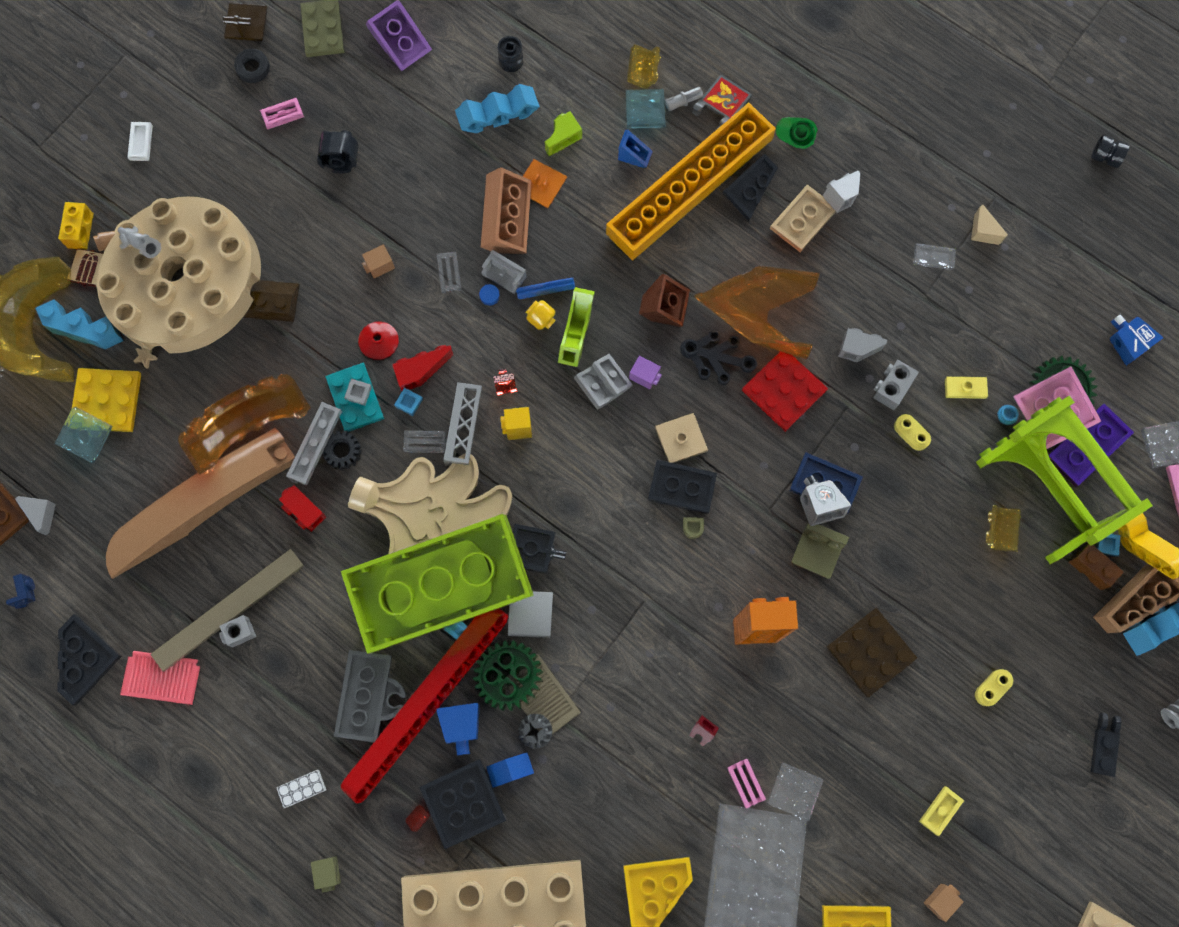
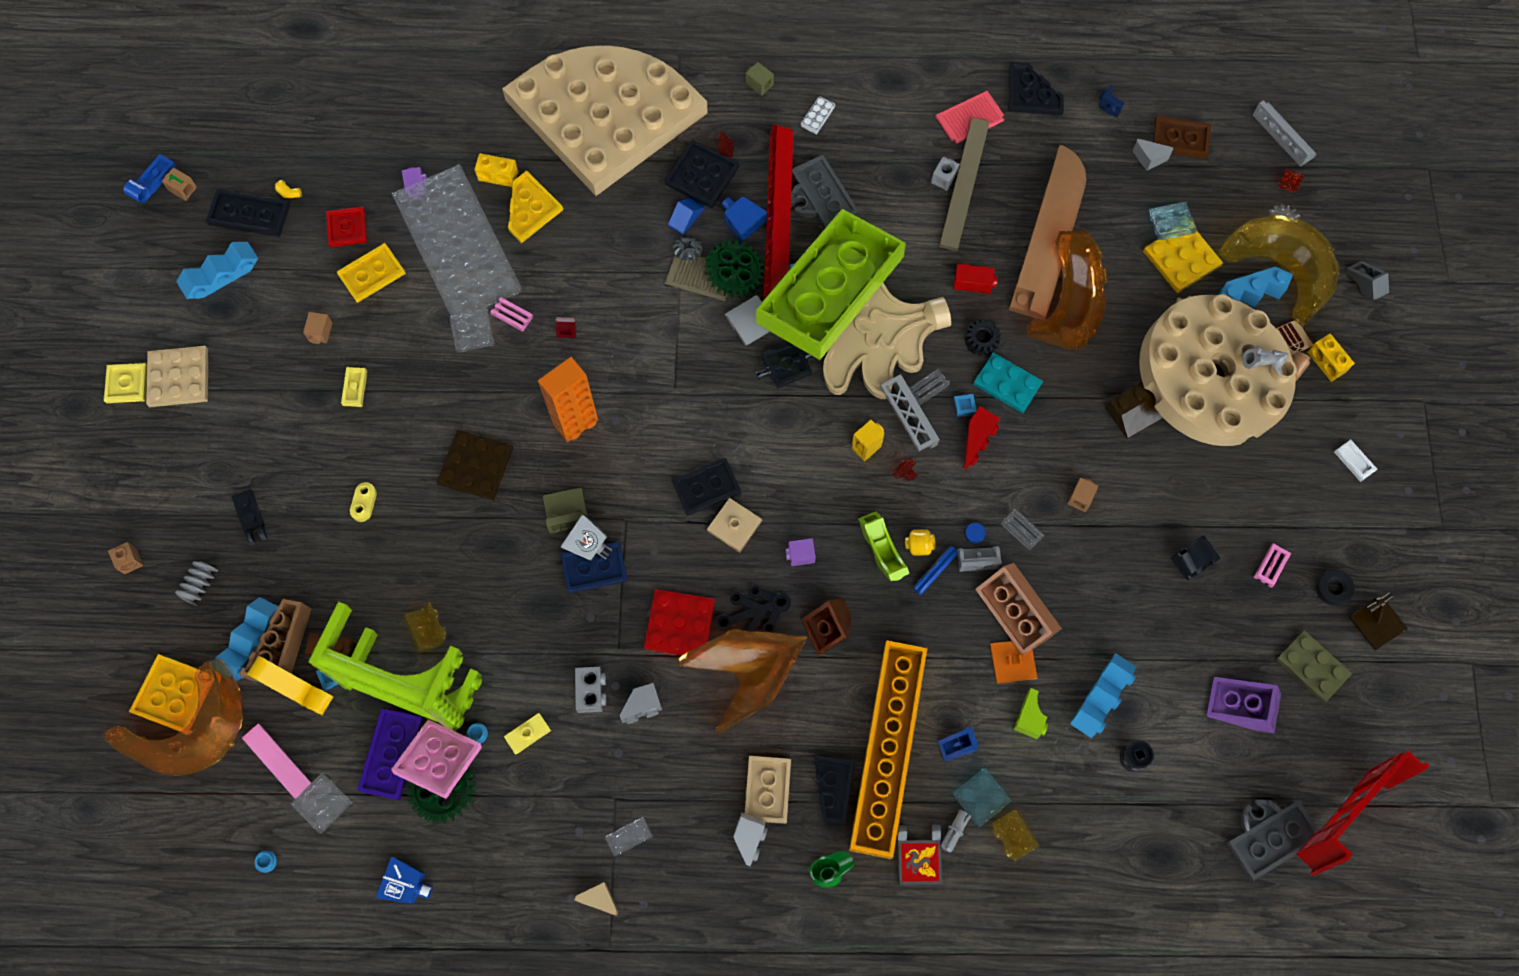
camera: 145 degrees right, 5 degrees down
light grey fence [286,402,342,486] -> none
light grey plate [344,379,372,405] -> none
red dish [358,322,399,360] -> none
light grey slope [574,354,633,410] -> none
olive tile [683,517,704,539] -> none
light yellow plate [894,414,931,451] -> none

